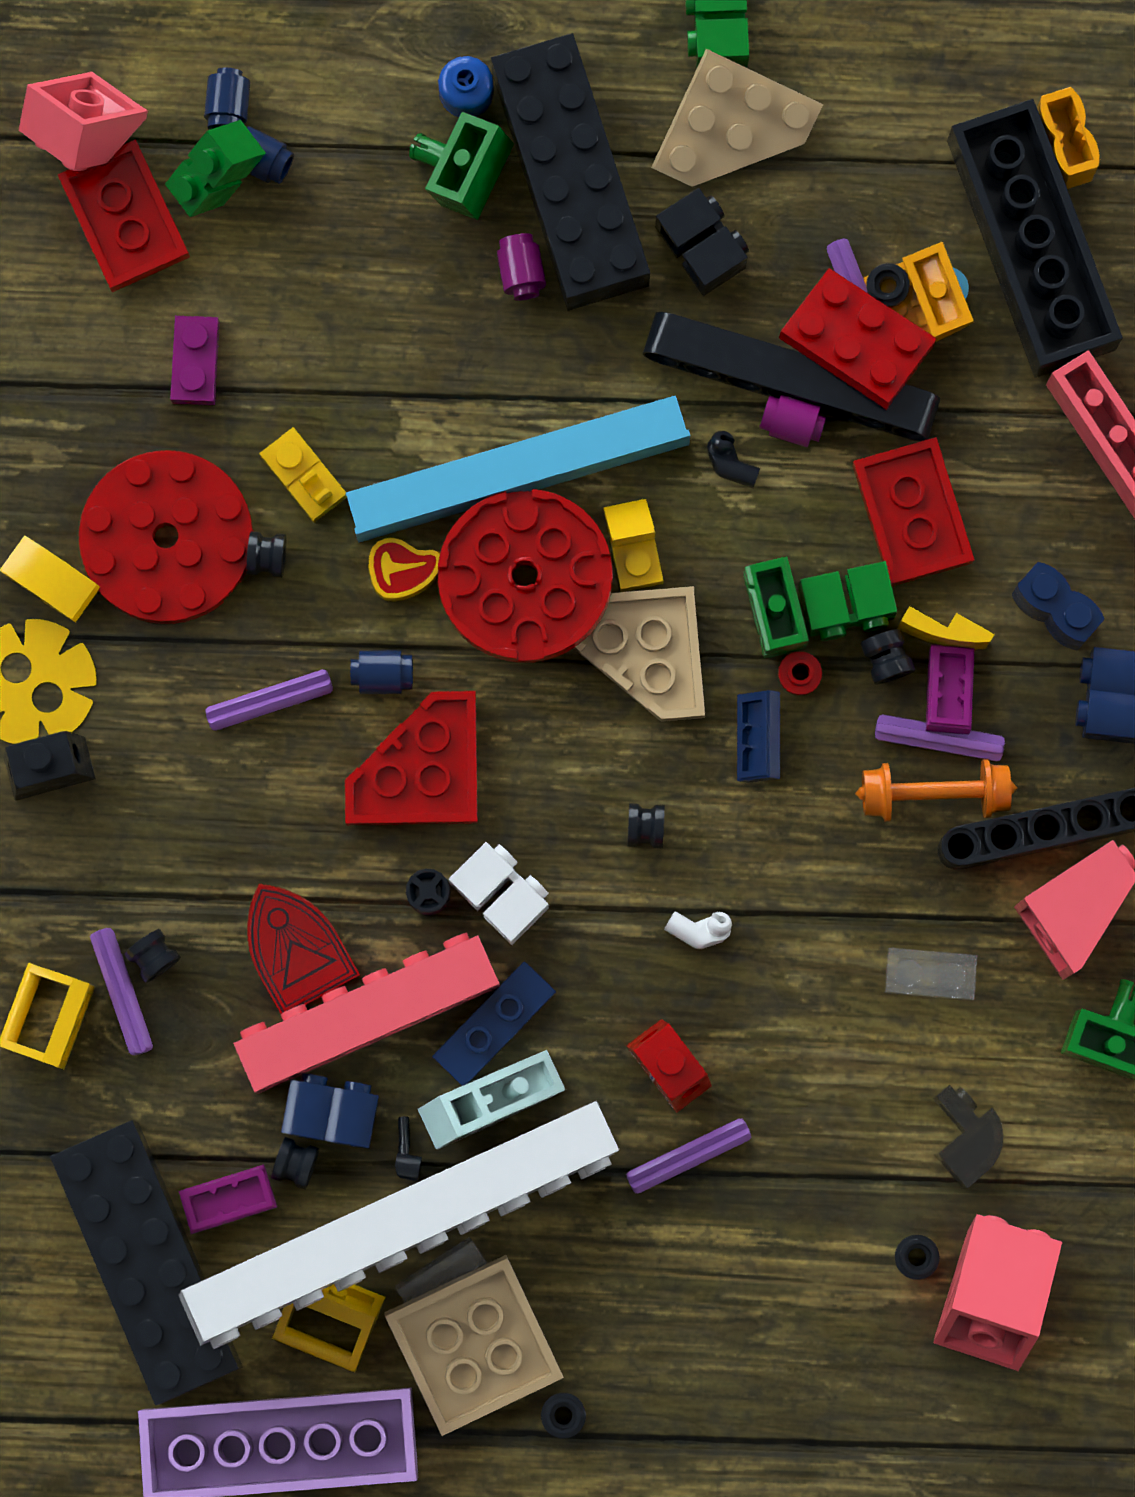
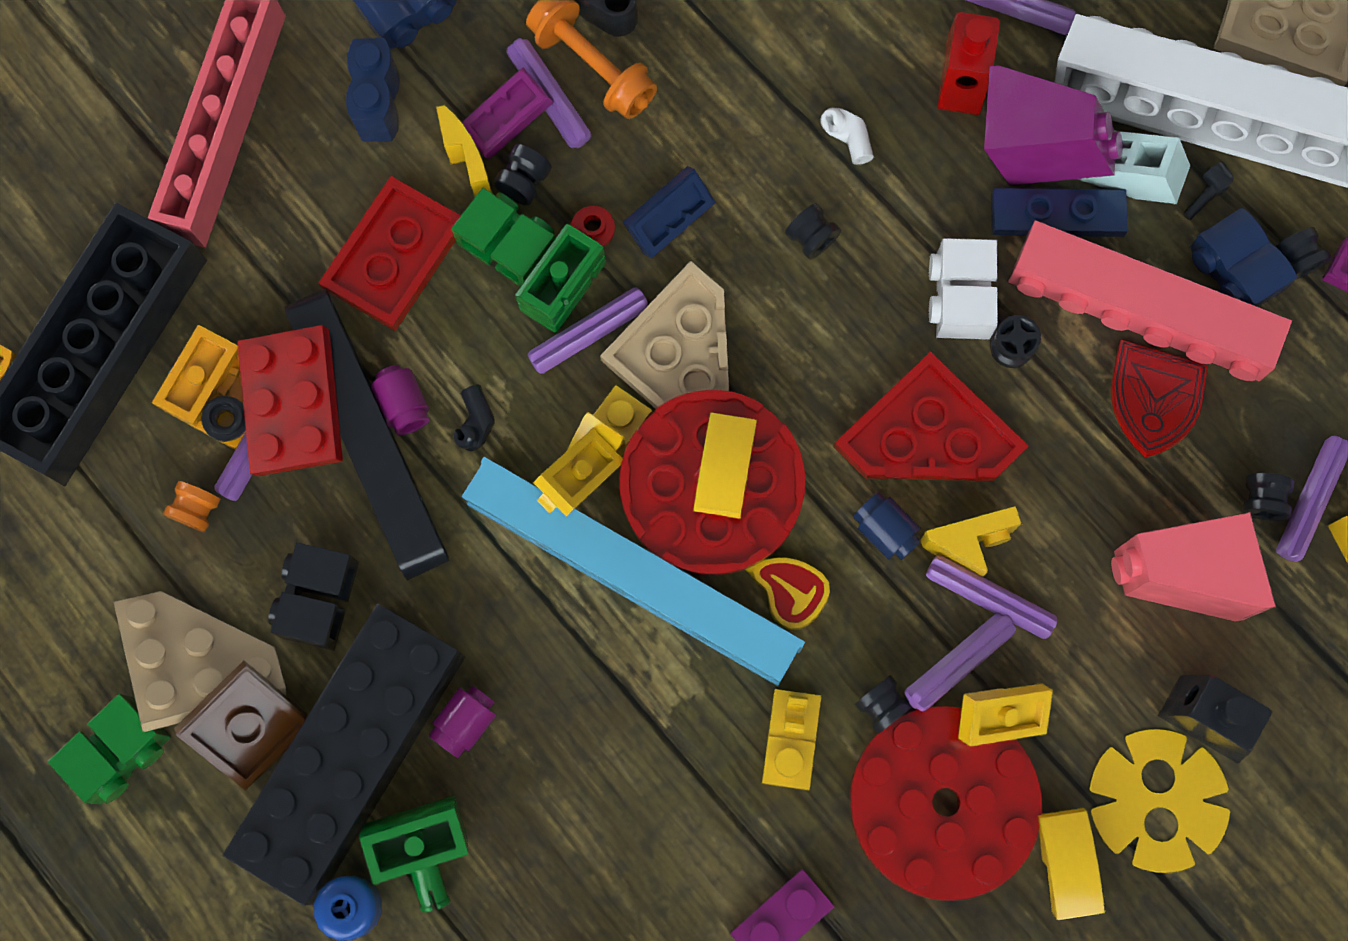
camera: 130 degrees left, 5 degrees down
none -> orange wheel [163,481,221,533]
none -> tile [174,660,308,791]
none -> medium lavender axle [528,287,648,374]
none -> yellow plate [533,428,623,517]
none -> yellow slope [694,413,757,519]
none -> medium lavender axle [905,613,1016,711]
none -> yellow slope [920,506,1021,577]
none -> yellow plate [958,684,1053,746]
none -> magenta slope [984,65,1123,185]
none -> coral slope [1111,513,1276,621]

